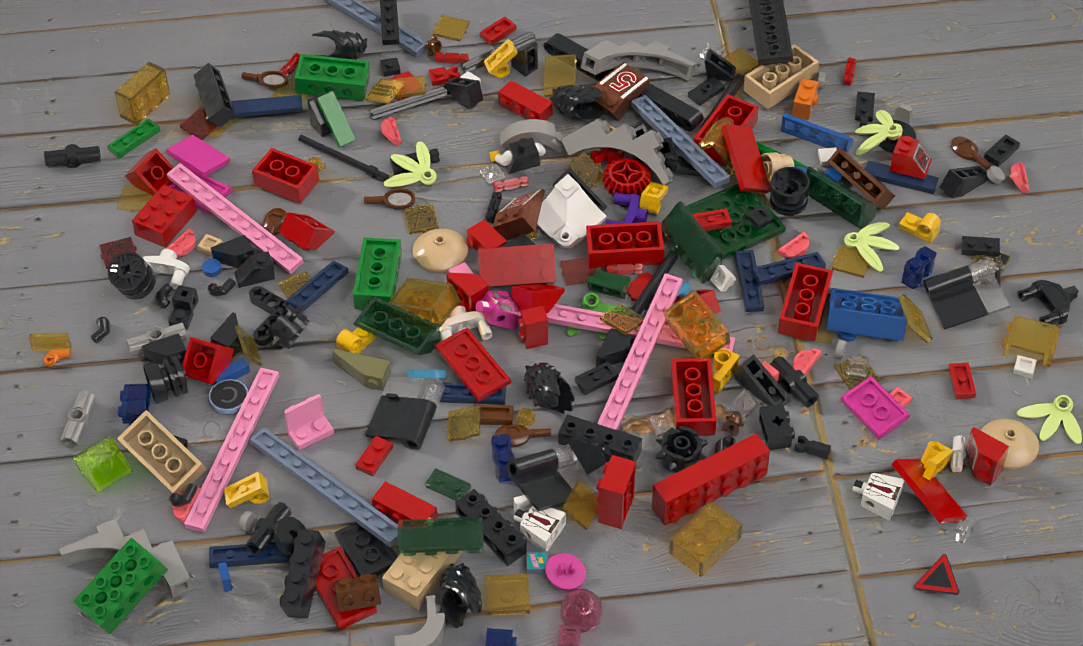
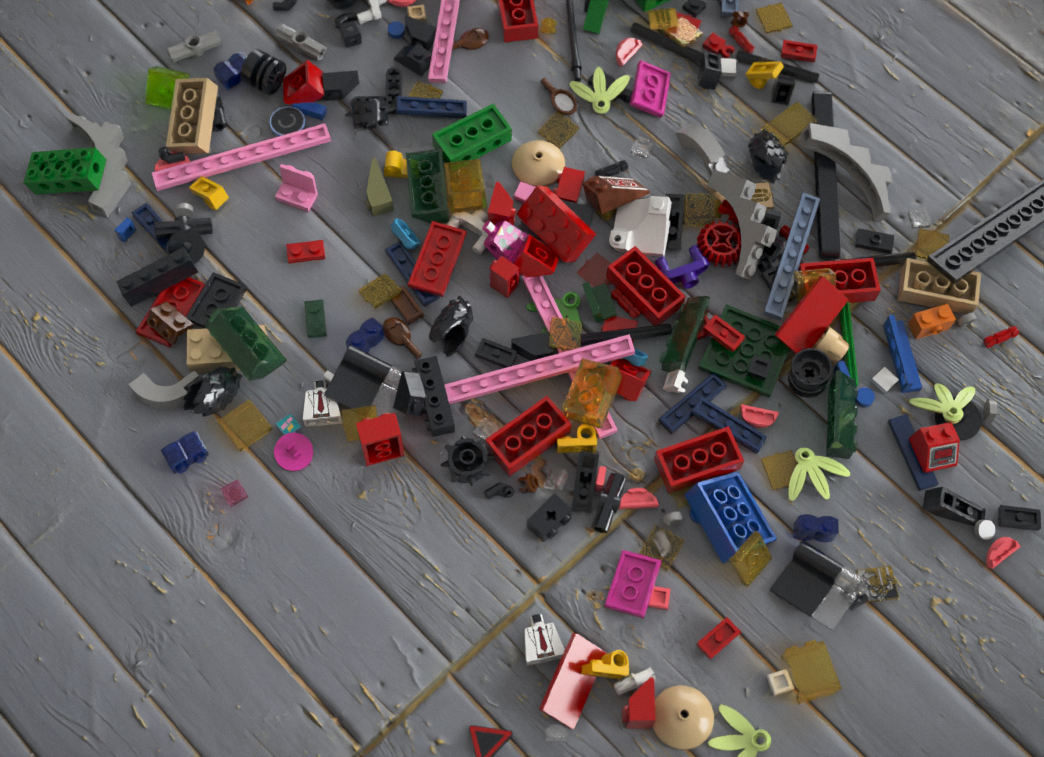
camera: 50 degrees right, 15 degrees up
black slope [142,333,186,366] -> none
black plate [168,307,194,329] -> none
black arm [207,278,236,296] -> none
clear yellow piece [235,325,263,366] -> none
sand blue plate [250,427,405,547] -> none
red slope [279,212,335,251] -> none
black door [365,376,445,450] -> none
red brick [372,481,438,534] -> none
black brick [455,489,527,566] -> none
black torso [489,138,545,174] -> none
axle [493,176,529,192] -> none
red brick [498,80,553,121] -> none
clear yellow plate [516,408,535,426] -> none
clear pink cylinder [560,588,602,633] -> none
copper slope [592,62,651,121] -> none
yellow plate [639,182,669,215] -> none
red brick [652,434,770,526] -> none
clear yellow brick [669,501,743,577] -> none
black slope [704,48,736,81] -> none
black bar [794,436,831,459] -> none
reddish brown brick [827,148,896,209] -> none
black plate [855,91,875,128] -> none
yellow plate [898,212,941,243] -> none
reddish brown piece [951,136,991,170] -> none
black plate [961,236,1000,257] -> none
black connector [1017,280,1079,329] -> none
none -> dark pink tile [630,60,671,118]

